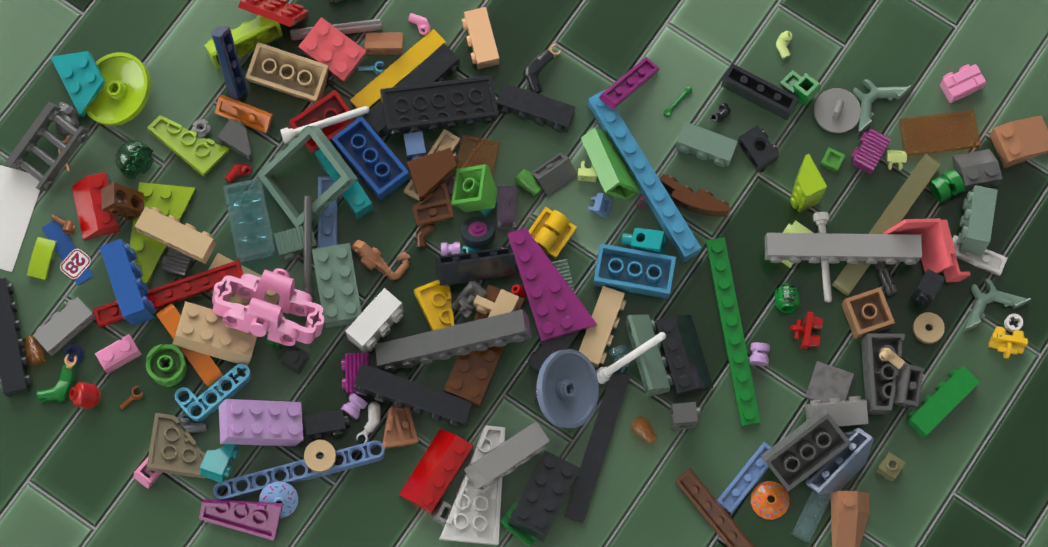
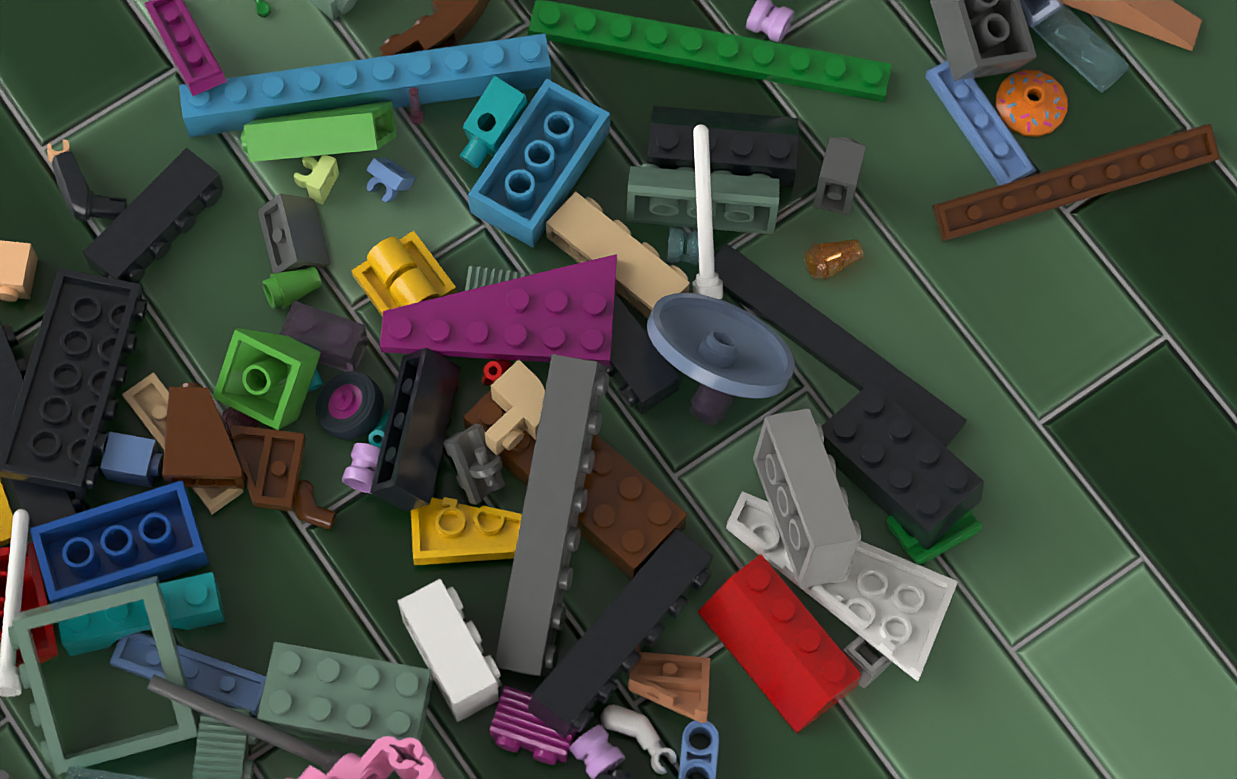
camera: 70 degrees left, 5 degrees down
nougat animal [351,240,410,280] -> none
clear orange tile [455,134,500,175] -> none

